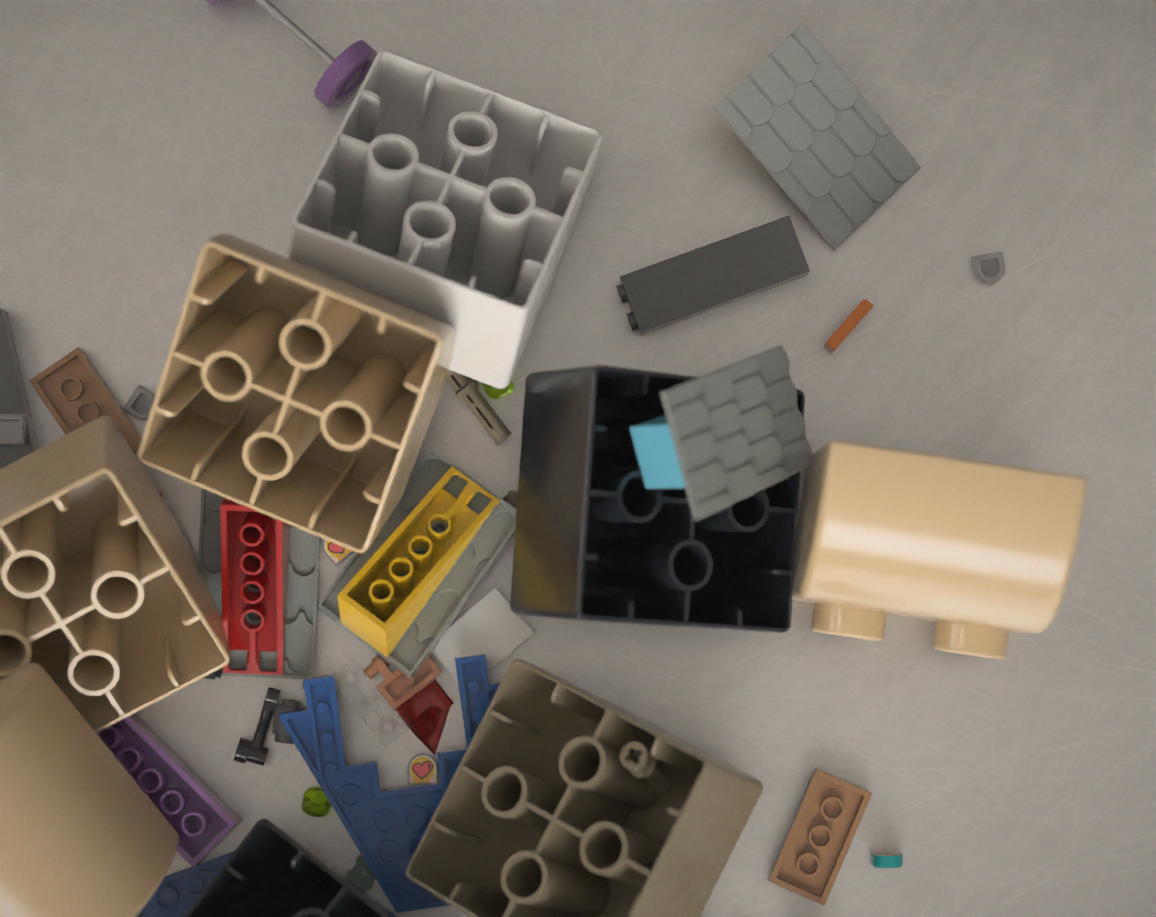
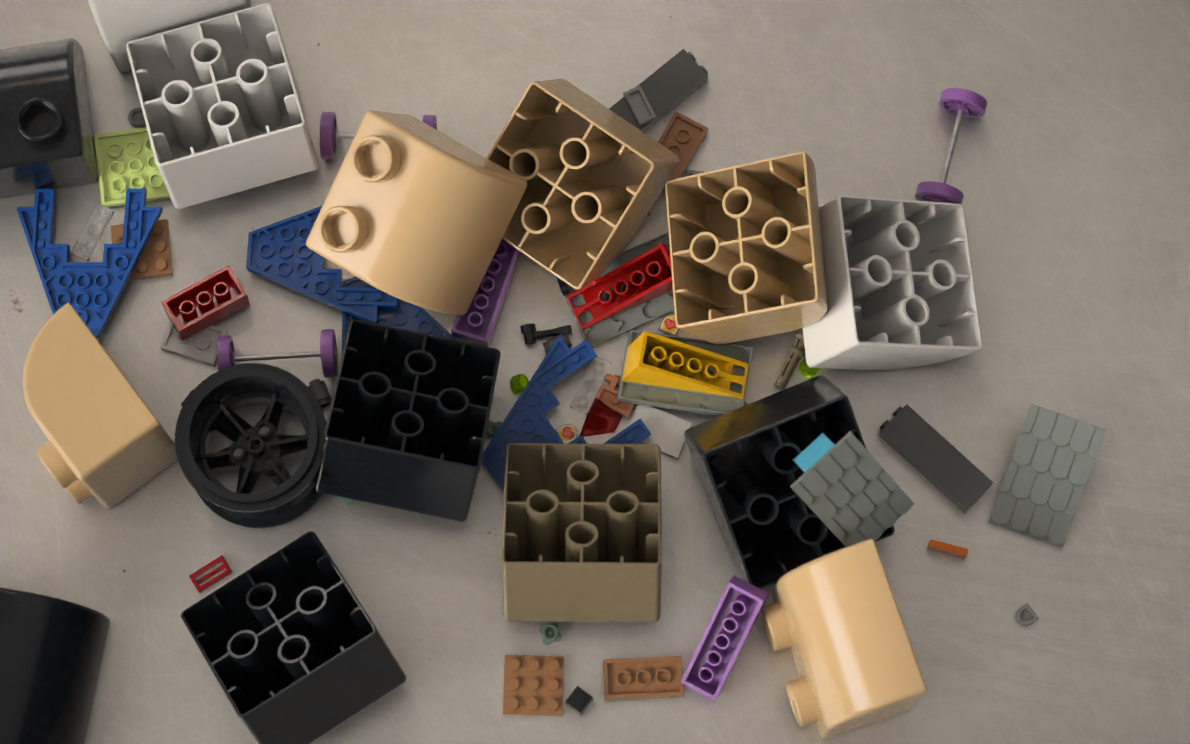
camera: 60 degrees right, 10 degrees down
dark tan pin [620,742,670,792] -> none
teal tile [870,853,903,868] -> none
none -> medium lavender brick [681,575,769,701]

